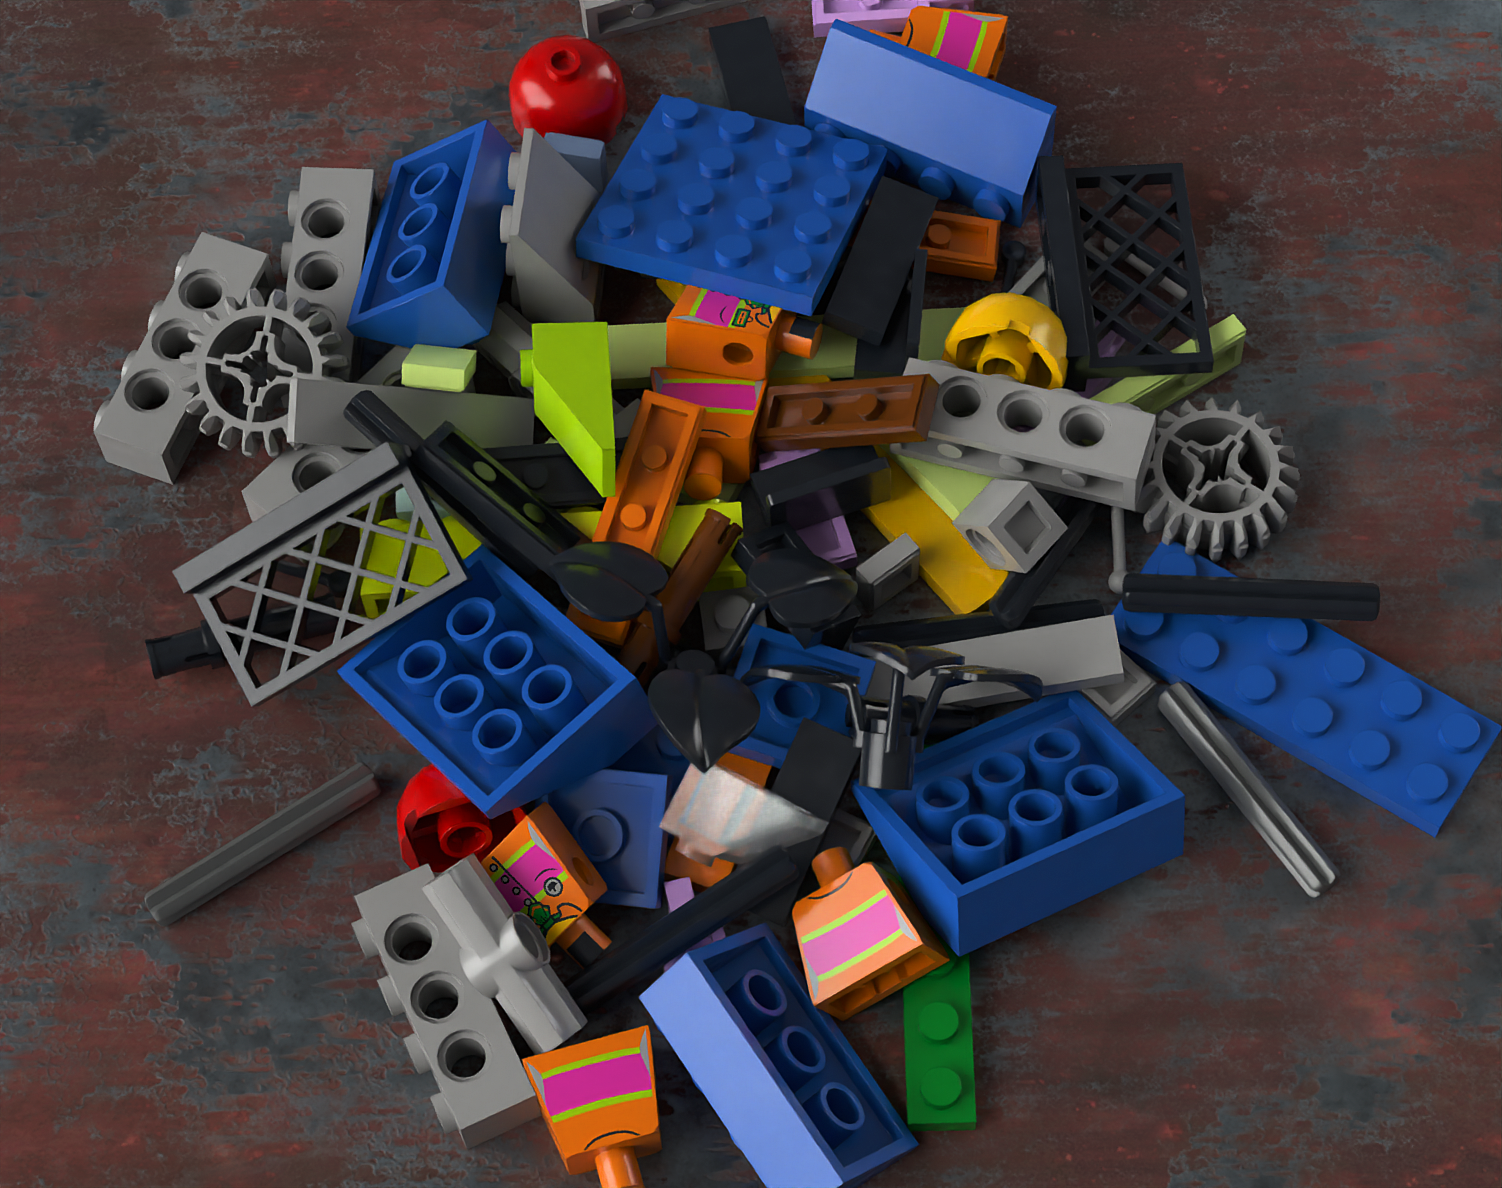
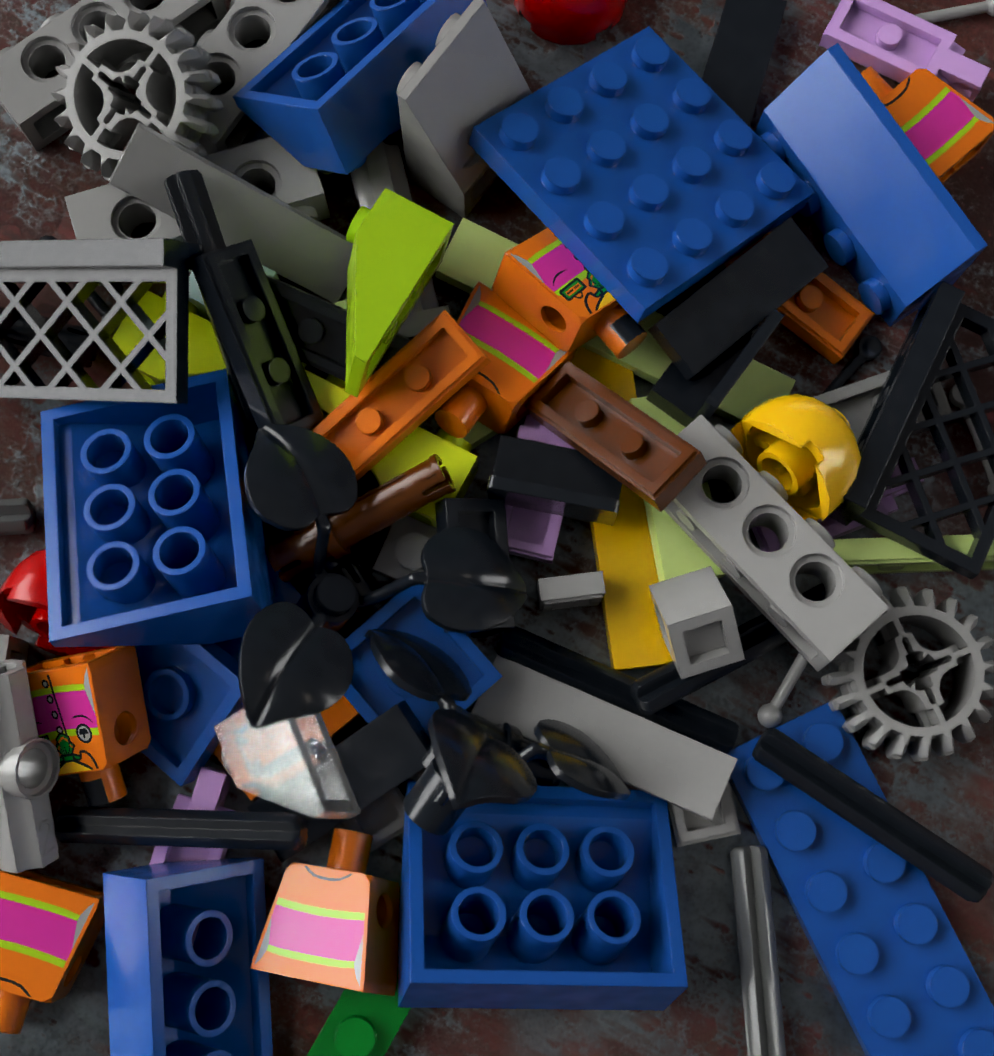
camera: 25 degrees right, 15 degrees up
yellowish green tile [401,344,477,392] -> none
sand blue tile [544,132,608,192] -> none

